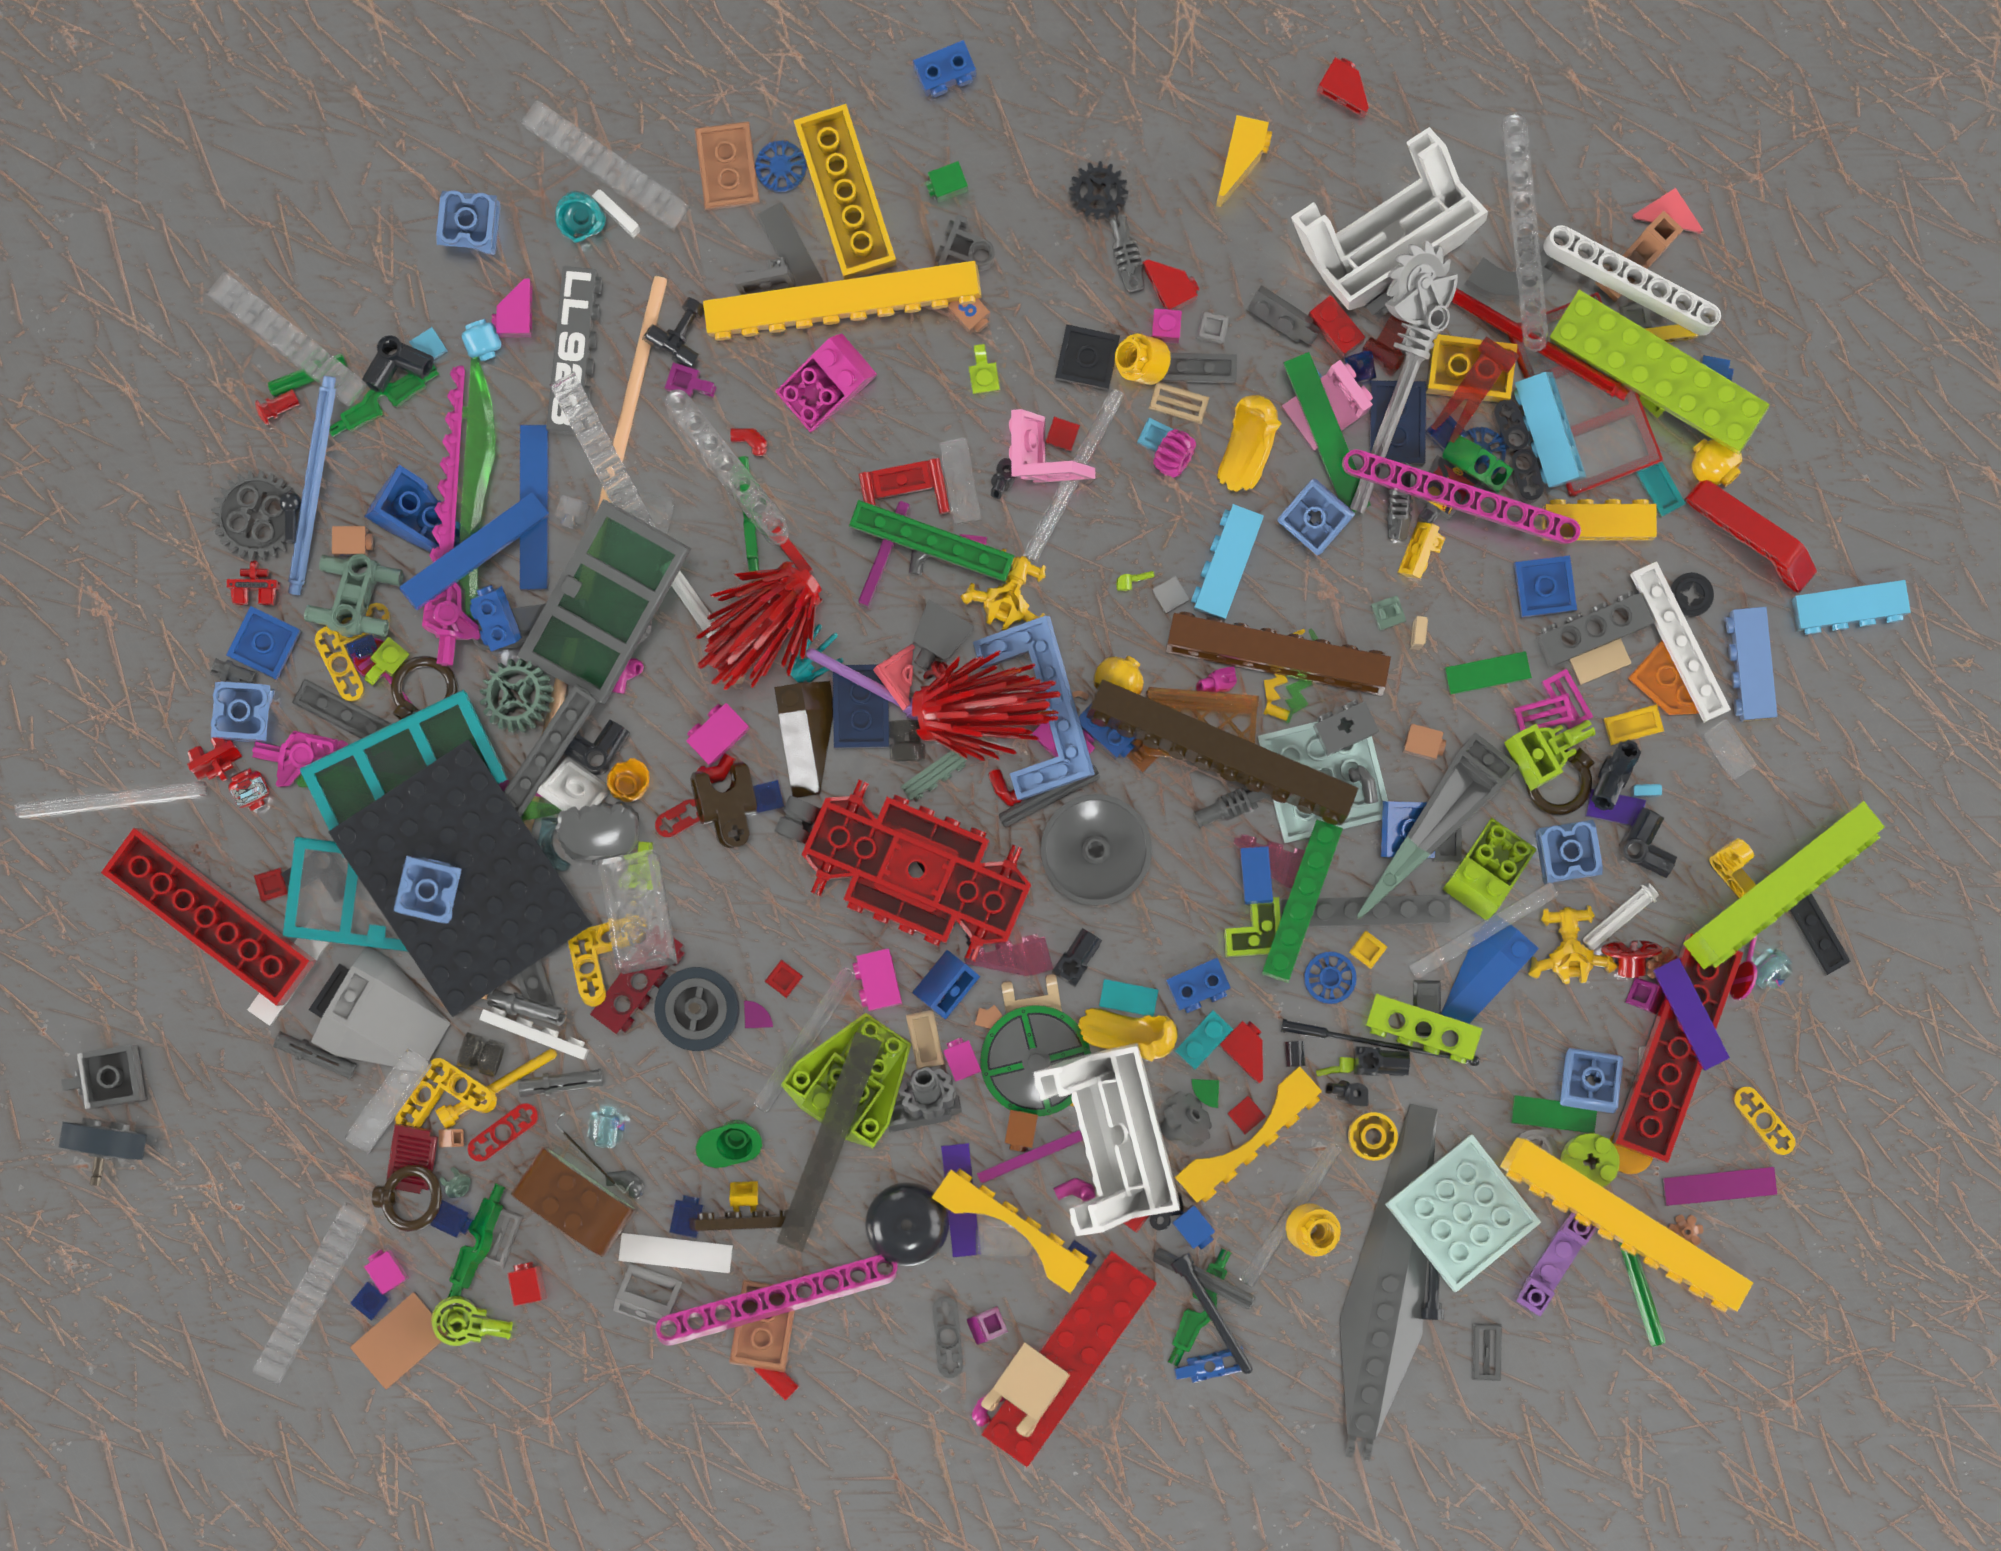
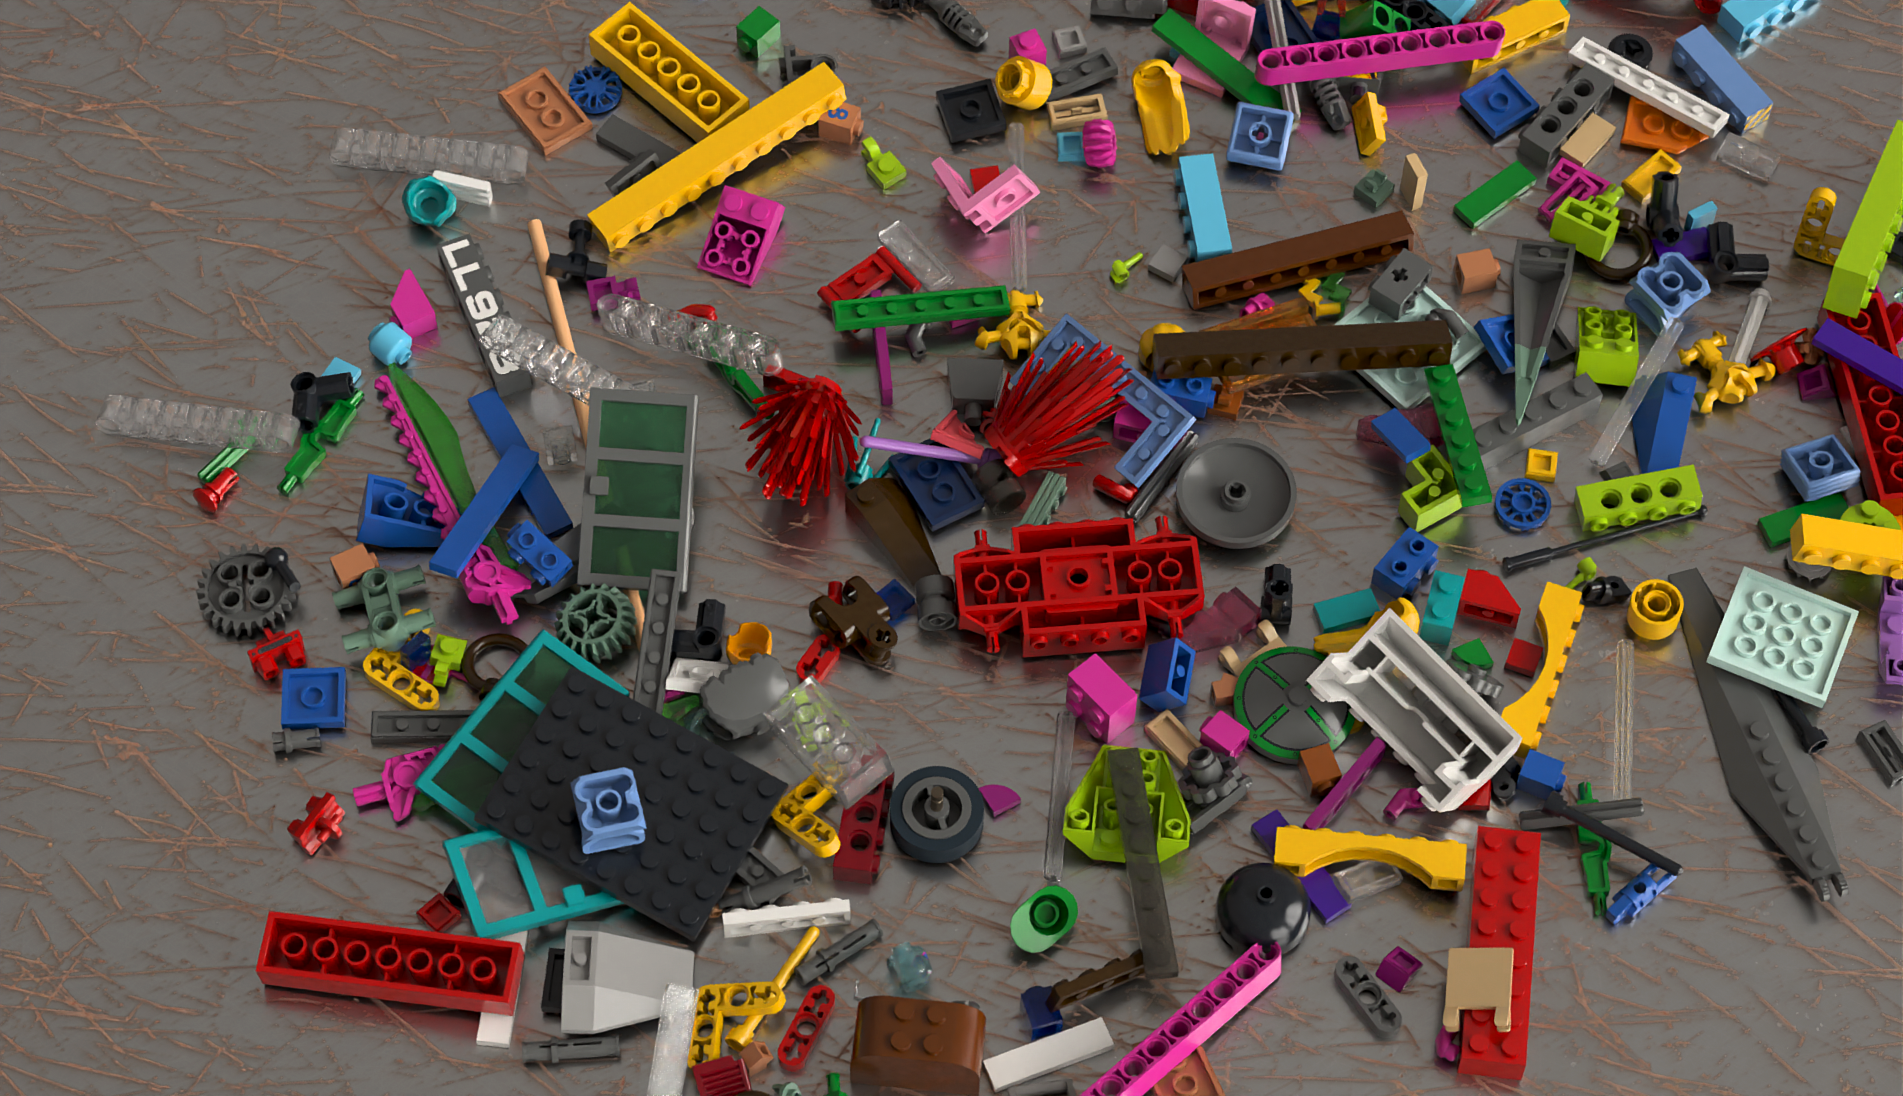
camera: 30 degrees left, 25 degrees down
clear axle [15,781,208,818] -> none
medium blue piece [211,682,275,743] -> none
head [228,768,270,811] -> none
medium blue piece [288,375,336,595] -> none
medium blue piece [436,190,500,255] -> none
clear smoke wheel [457,1032,505,1078] -> none
dark pink arm [612,658,644,694] -> none
white axle [660,560,720,638] -> none
dark pink brick [686,703,750,767] -> none
yellow tile [729,1181,759,1213] -> none
red tile [764,960,804,998] -> none
black piece [991,458,1017,499] -> none
red slope [1143,259,1199,310] -> none
dark grey hinge [1193,786,1269,828] -> none
black hinge [1285,1041,1306,1067] -> none
yellow piece [1286,1203,1341,1256] -> none
black piece [1354,1046,1410,1076] -> none

